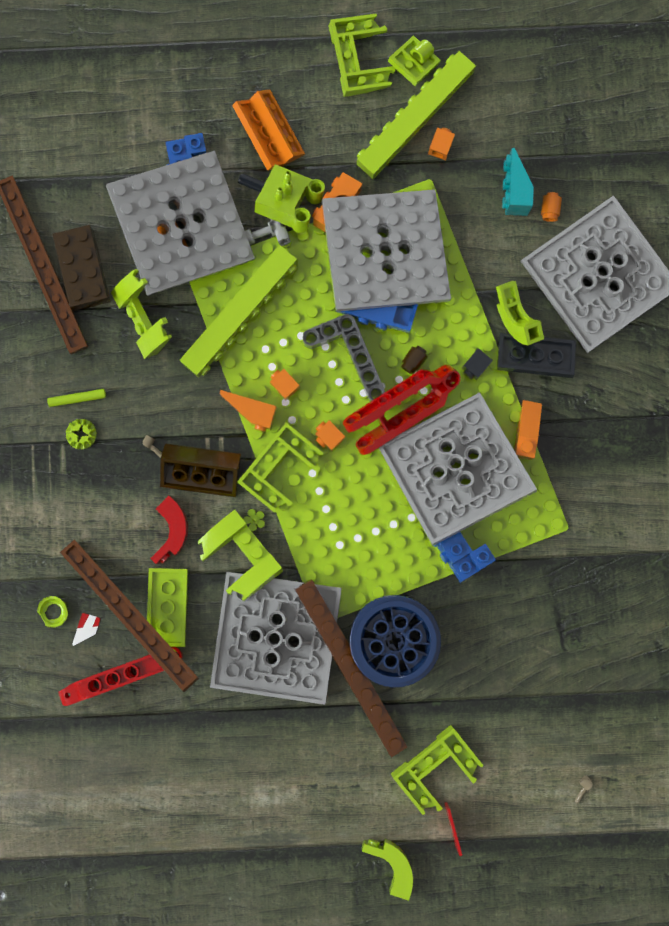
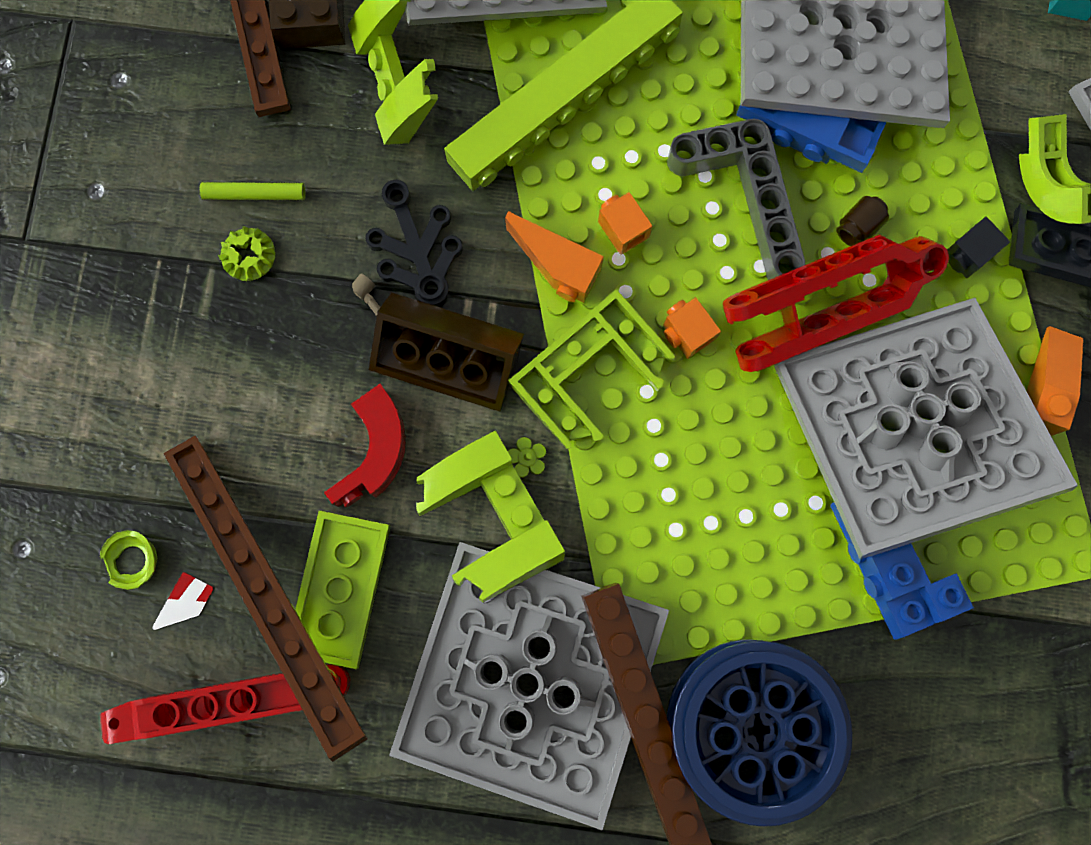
camera: 10 degrees right, 5 degrees down
none -> black plant [365,180,463,306]

